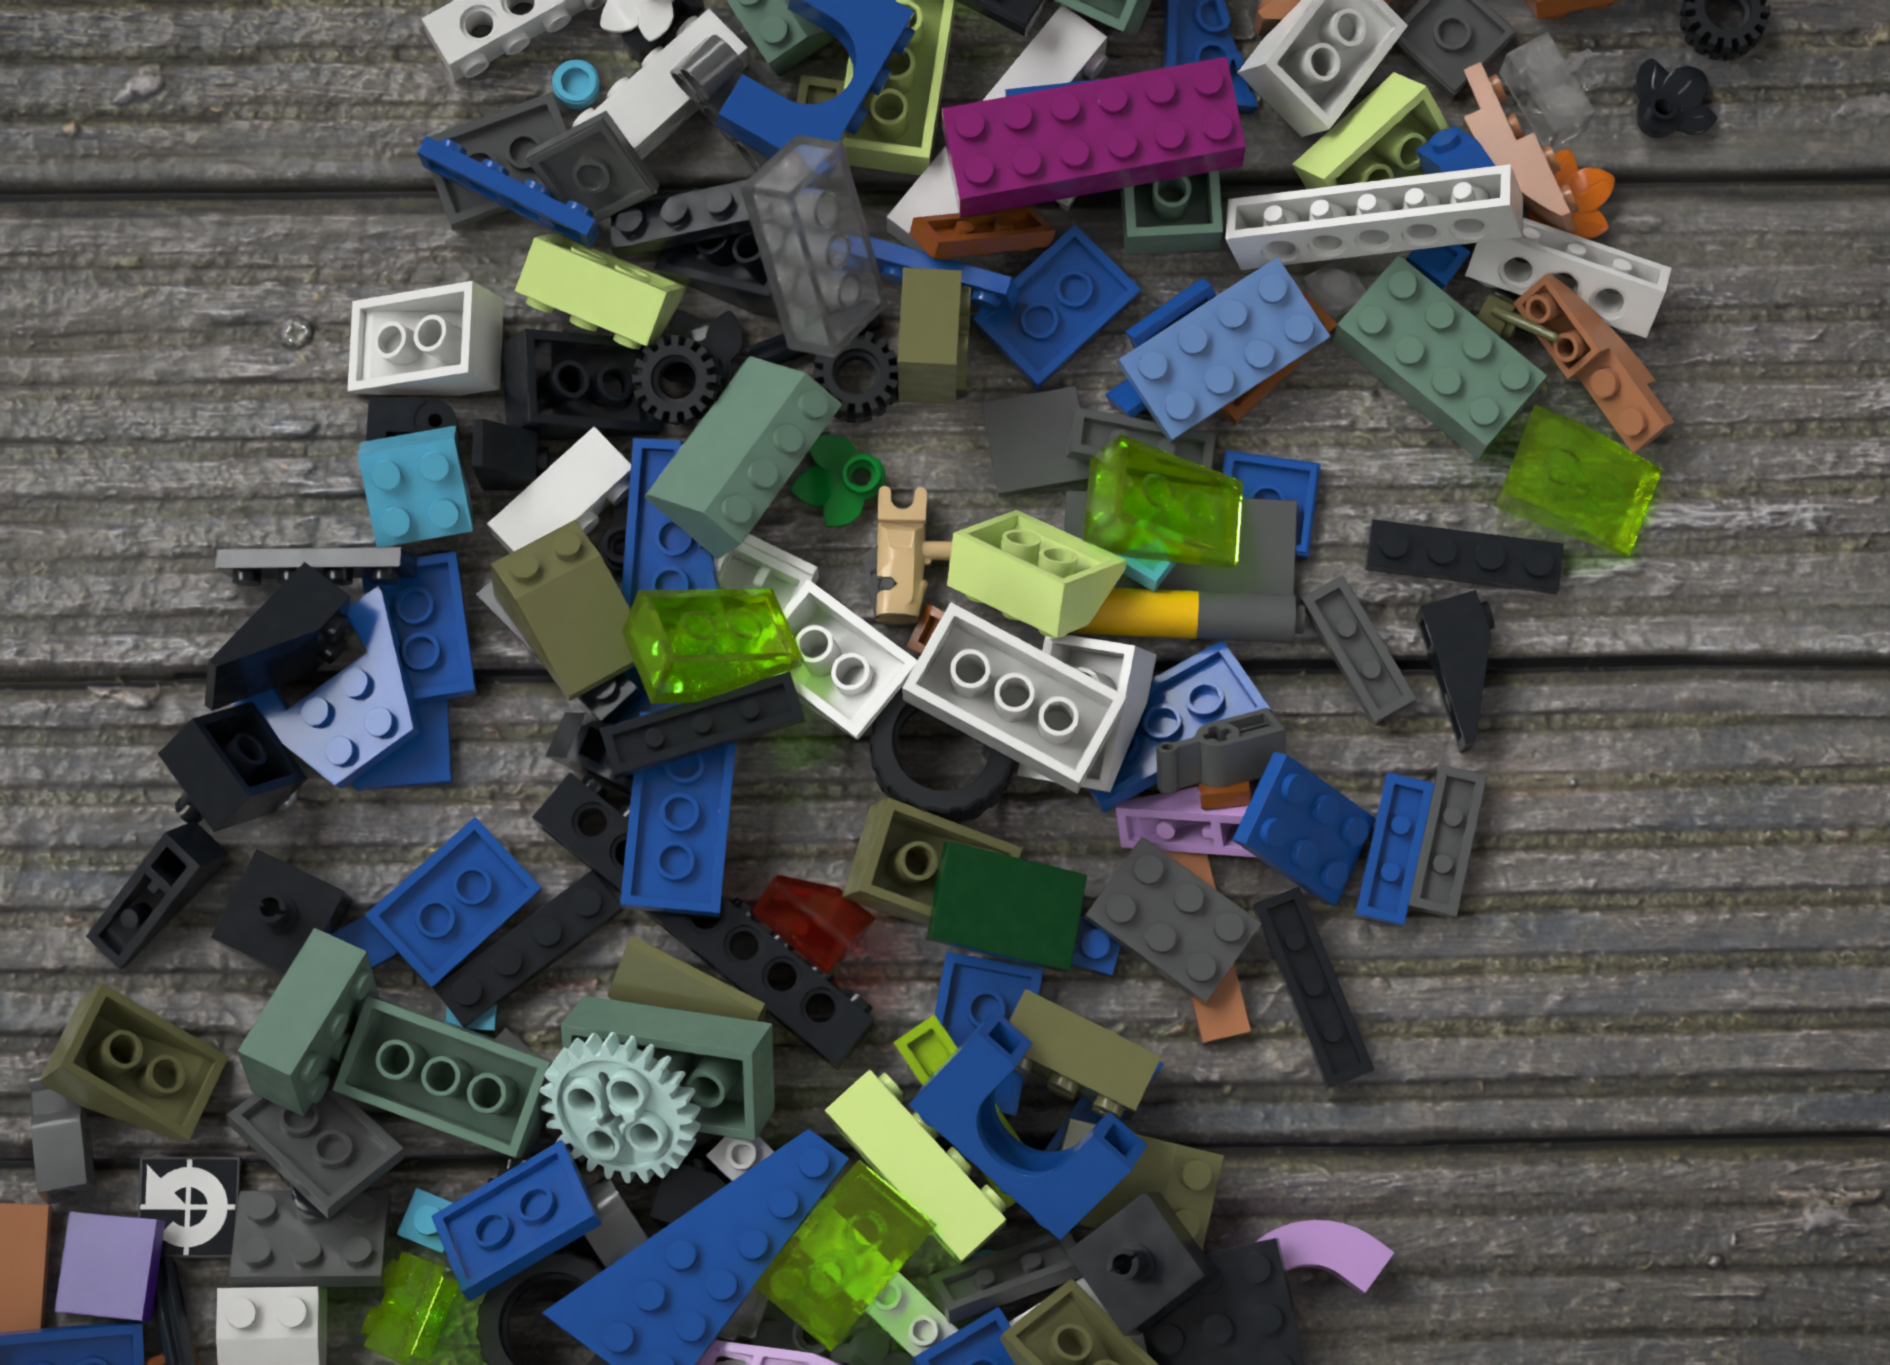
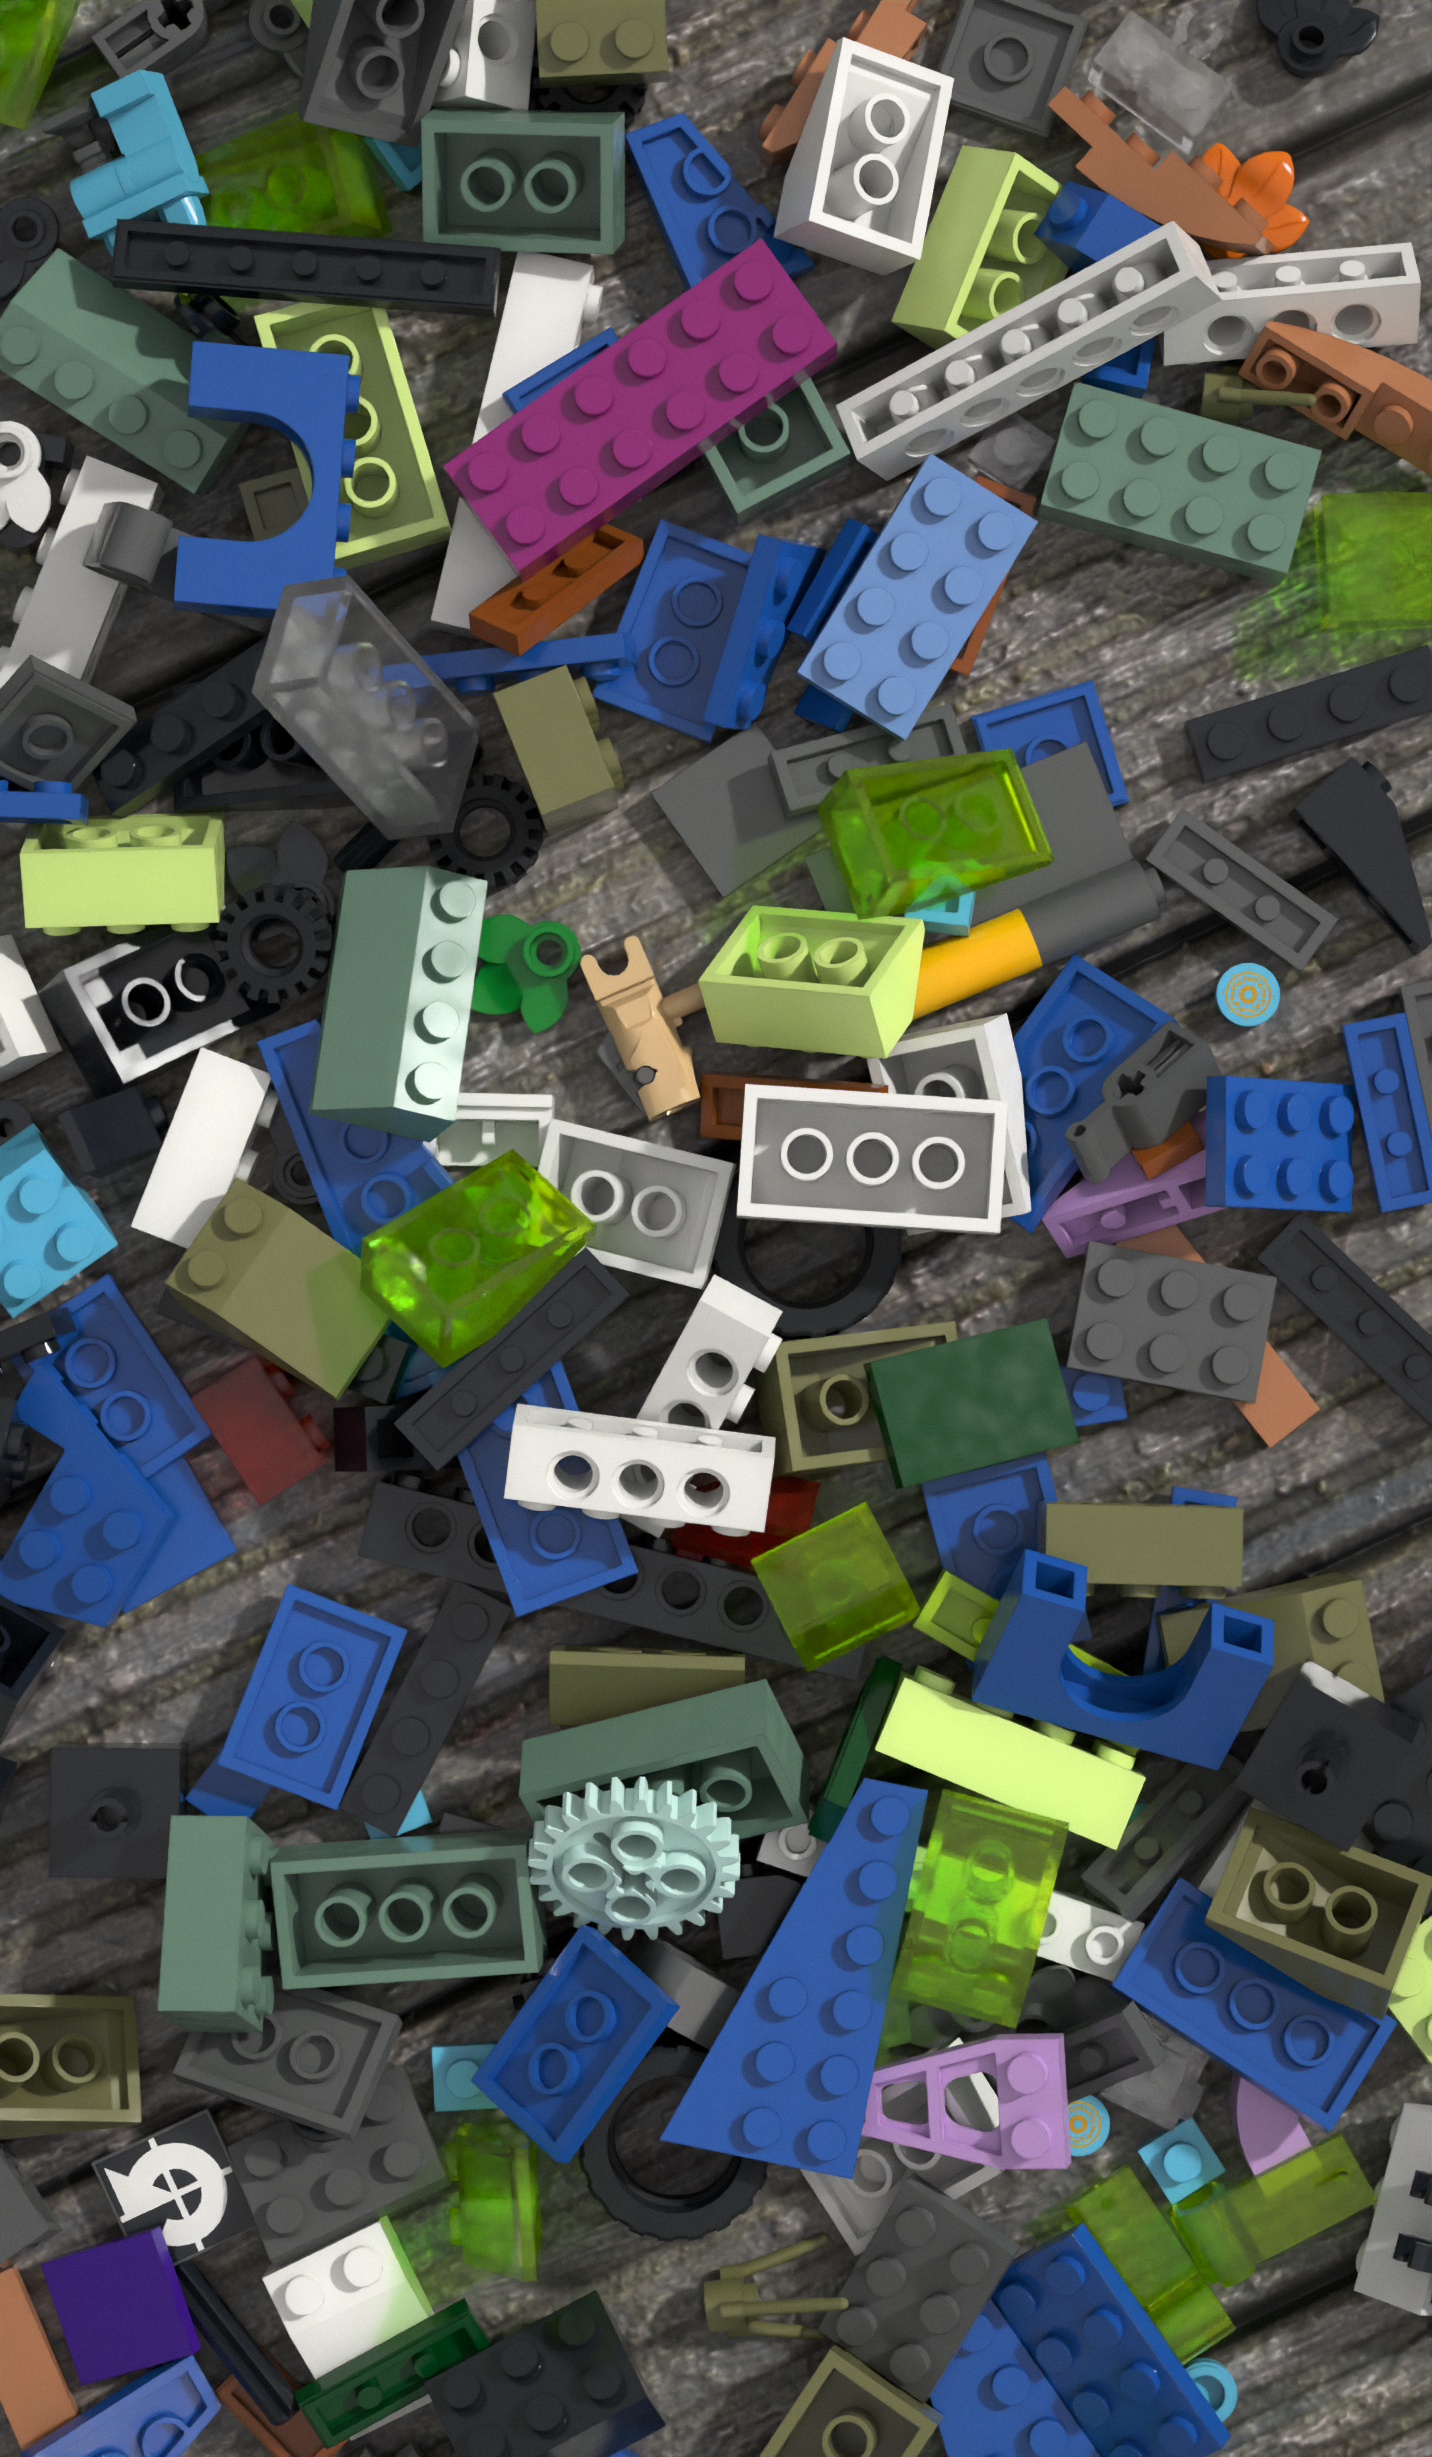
camera: 25 degrees left, 10 degrees up
none -> clear red brick [190,1356,331,1506]
none -> white brick [504,1403,776,1536]
none -> white brick [620,1274,783,1538]
none -> blue wing [702,534,827,730]
none -> clear neon green slope [750,1502,921,1673]
none -> dark green tile [807,1655,903,1843]
none -> medium azure tile [1214,963,1280,1028]

